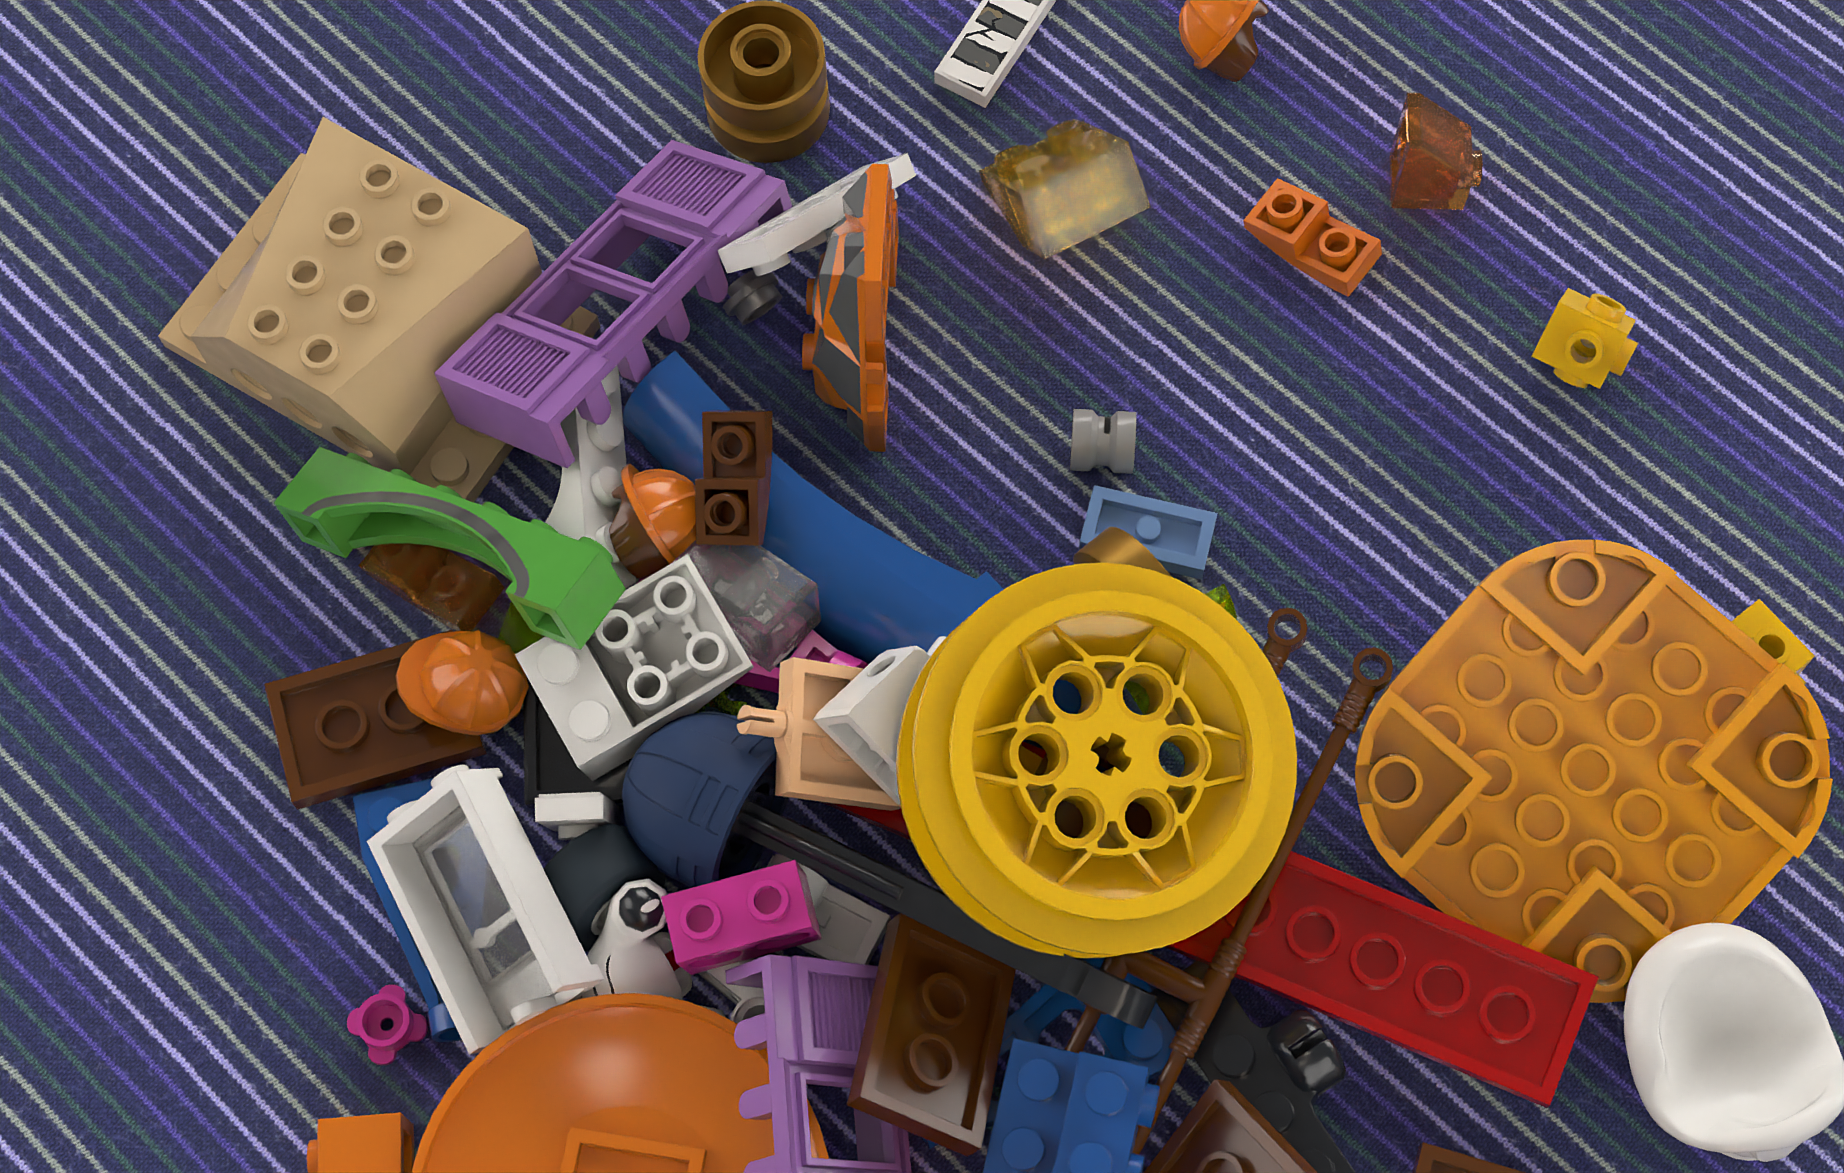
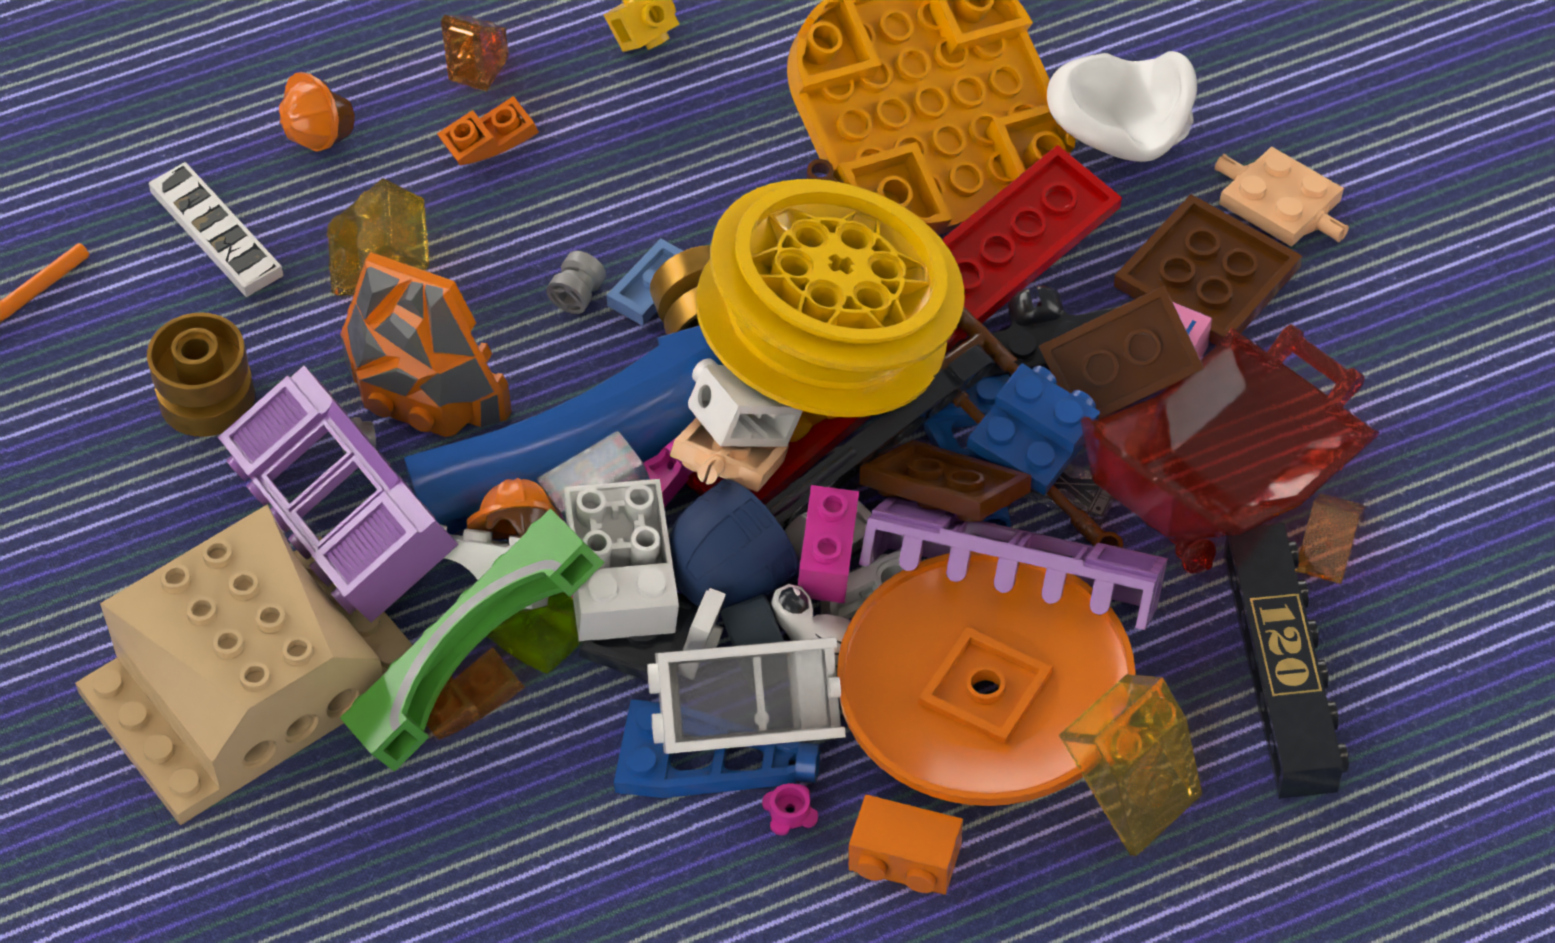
camera: 70 degrees left, 15 degrees down
reddish brown plate [264,630,487,810] -> none
orange piece [396,629,529,736] -> none
reddish brown slope [695,410,772,546] -> none
white plate [717,153,916,276] -> none

